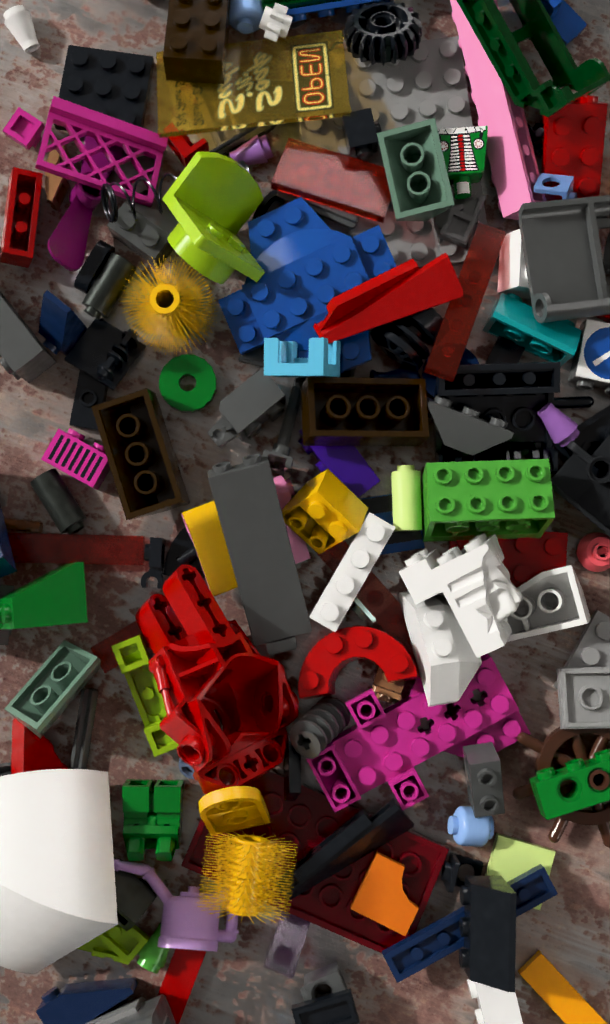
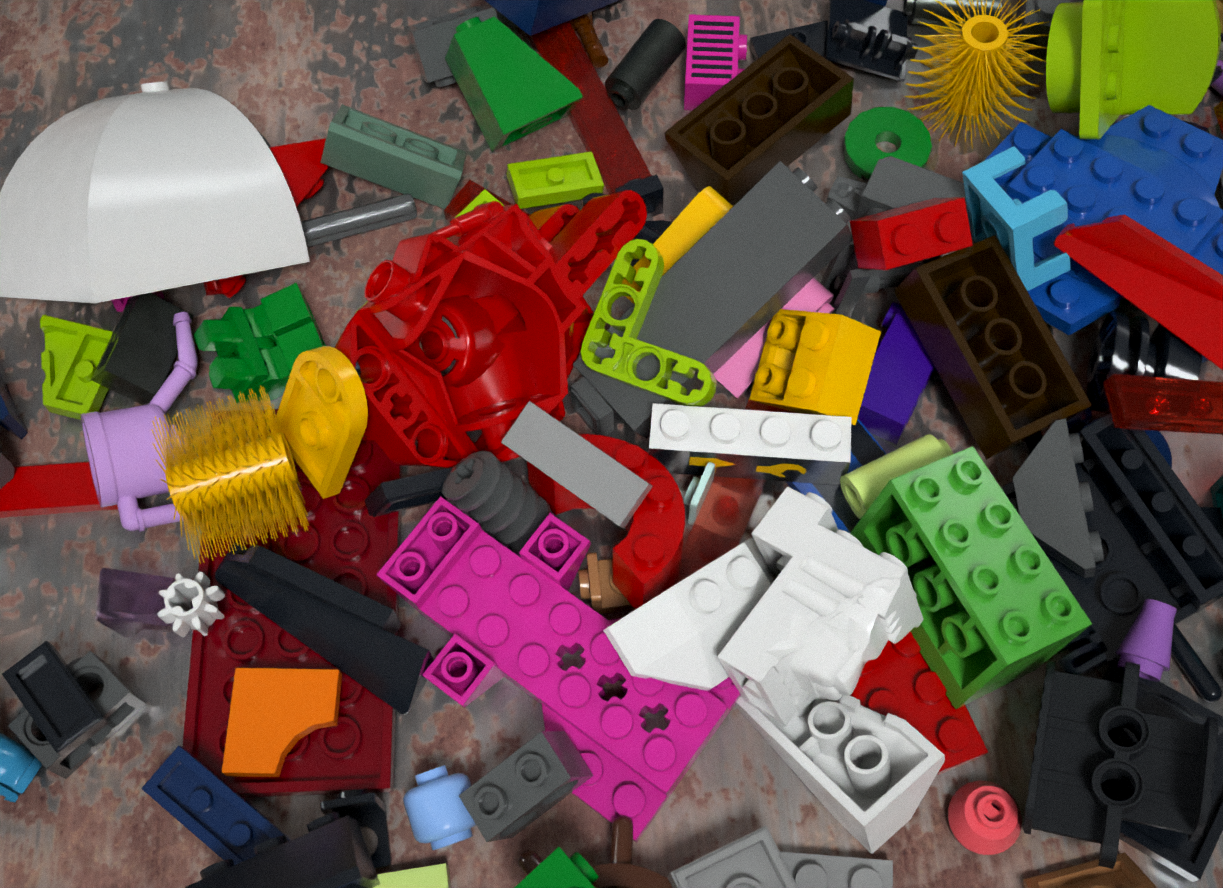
camera: 70 degrees right, 20 degrees down
bright green cone [137,923,170,974] -> none
none -> white gear [157,572,225,638]
none -> light grey tile [501,401,653,528]
none -> lime plate [507,151,604,209]
none -> lime beam [581,239,717,407]
none -> red brick [849,197,973,270]

